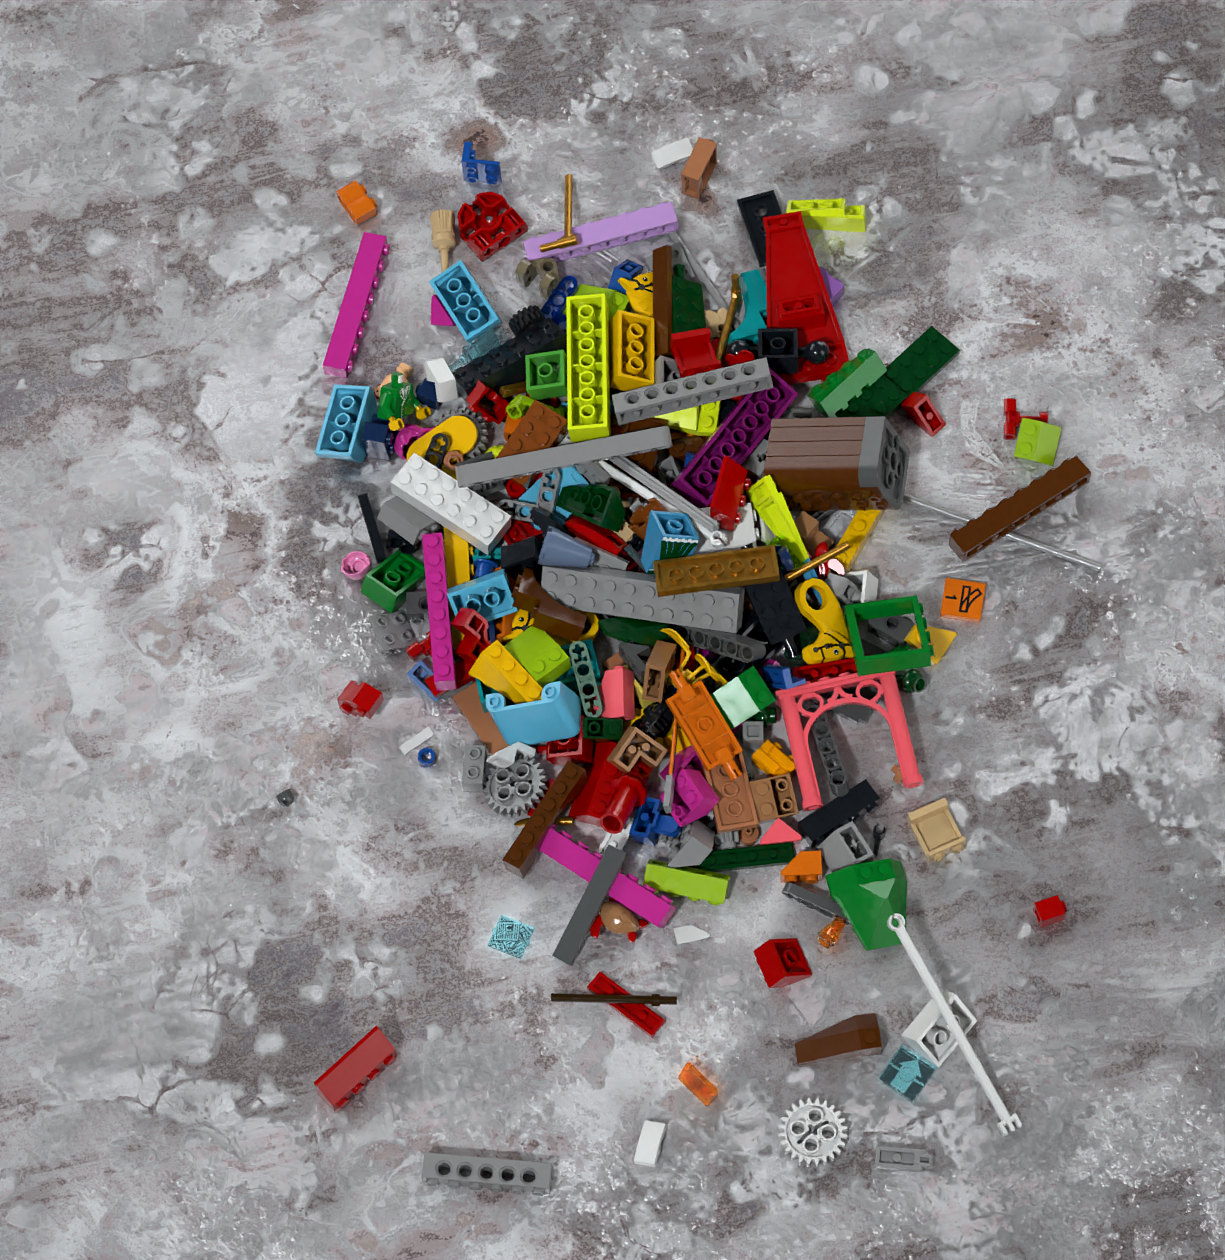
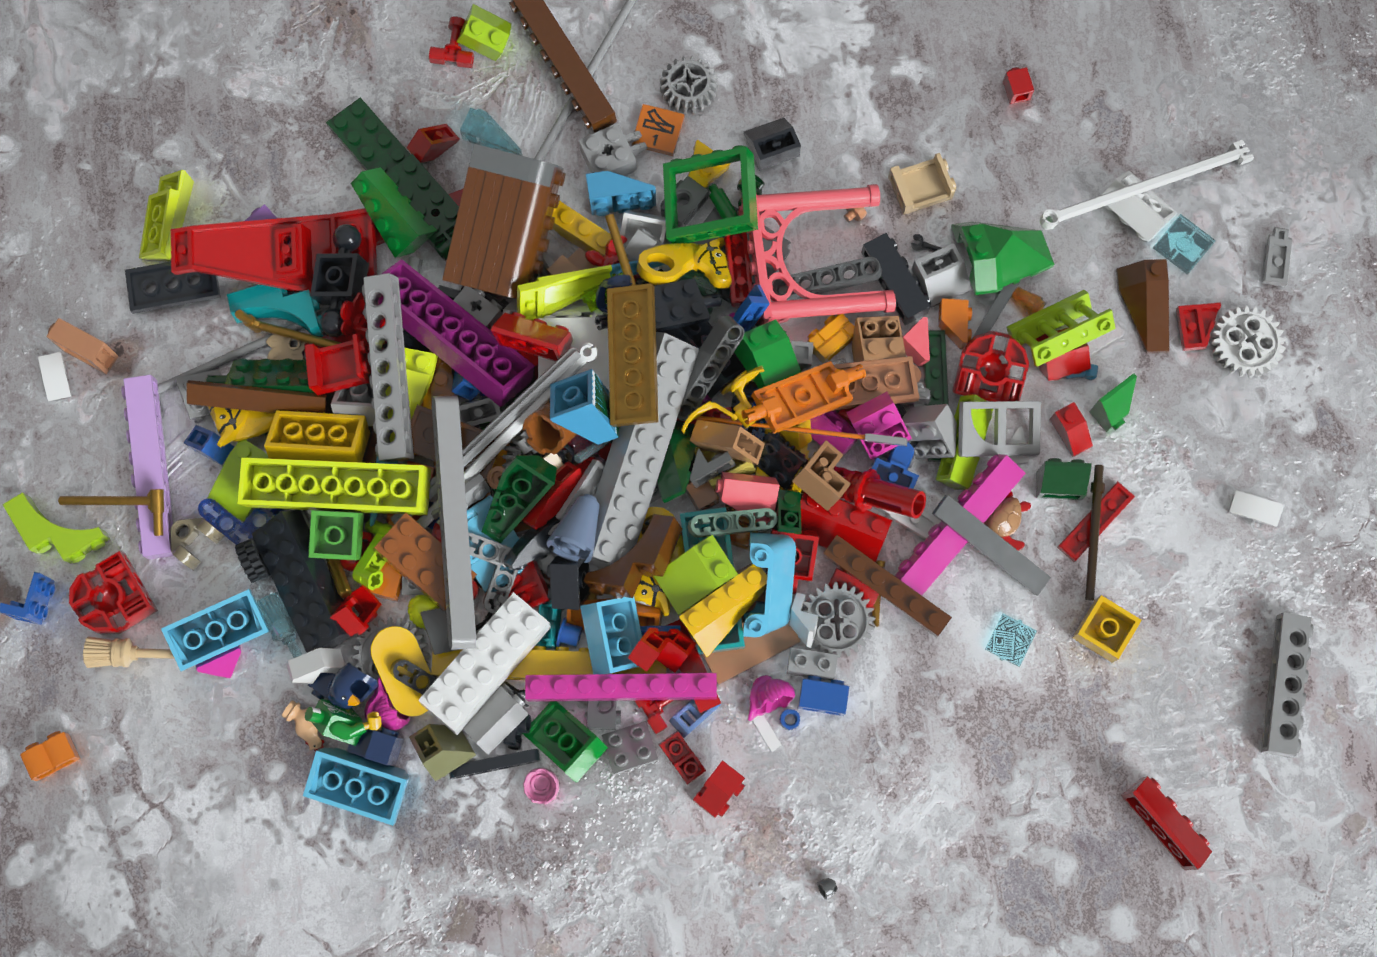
camera: 90 degrees left, 10 degrees up
dark pink brick [323,232,390,379] -> none
nougat plate [444,451,464,471] -> none
clear orange slope [678,1062,718,1106] -> none
none -> lime arch [3,492,110,564]
none -> dark blue piece [327,662,378,709]
none -> olive slope [409,724,476,782]
none -> clear light blue slope [460,108,523,156]
none -> light grey hinge [579,123,647,176]
none -> dark azure slope [586,171,656,216]
none -> red slope [658,731,706,785]
none -> light grey gear [660,56,718,114]
none -> black slope [744,117,801,171]
none -> dark pink hair [748,675,795,721]
none -> blue brick [798,676,850,716]
none -> red connector [952,331,1029,401]
none -> light grey window [959,401,1041,457]
none -> lime fence [1006,290,1116,367]
none -> dark green slope [1036,458,1092,500]
none -> red slope [1049,402,1093,457]
none -> dark azure hand [1066,364,1098,380]
none -> yellow brick [1072,595,1142,663]
none -> slope [1089,373,1137,432]
none -> red wing [1176,303,1221,351]

